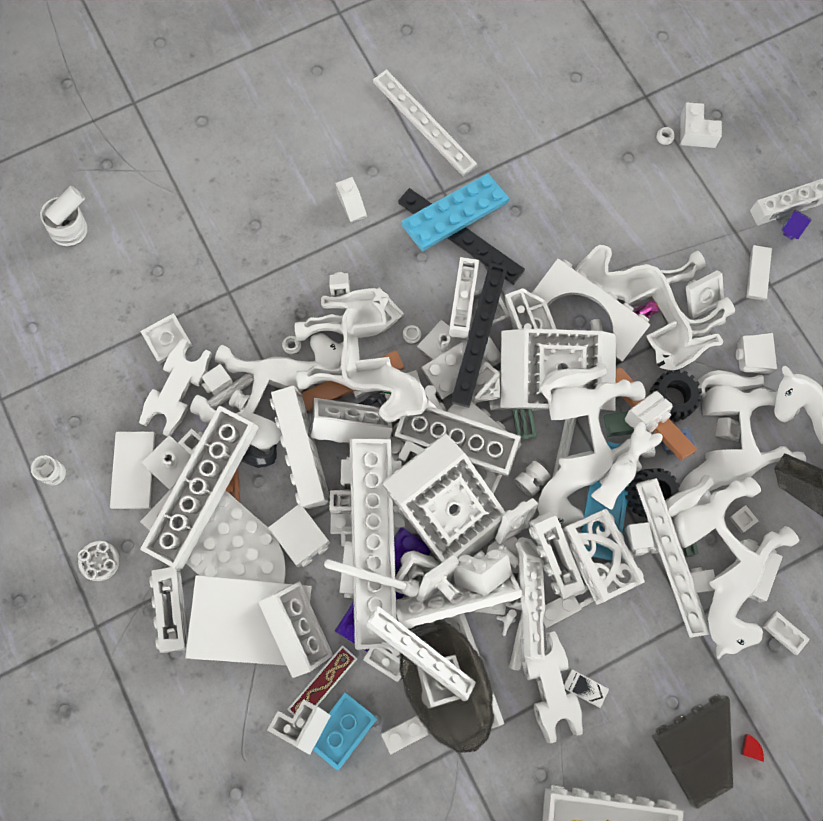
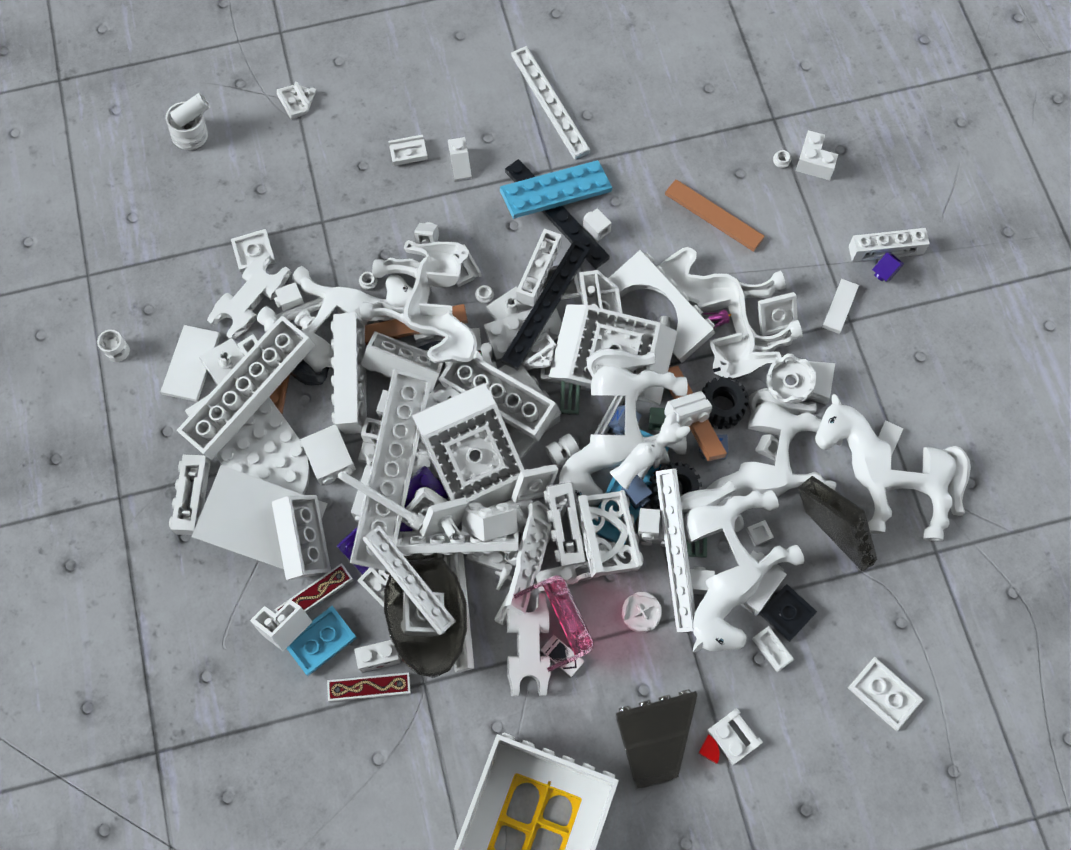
camera: 15 degrees right, 5 degrees down
white tile [78,541,120,581] -> none
none -> white slope [277,81,316,120]
none -> tile [327,672,411,702]
none -> white plate [388,135,428,166]
none -> clear pink windscreen [514,575,594,672]
none -> white brick [583,208,612,242]
none -> sand blue brick [608,405,642,435]
none -> sand blue brick [621,475,652,510]
none -> white tile [622,592,662,633]
none -> nougat tile [665,179,765,252]
none -> white plate [707,708,763,765]
none -> black plate [759,584,817,642]
none -> white plate [767,354,816,404]

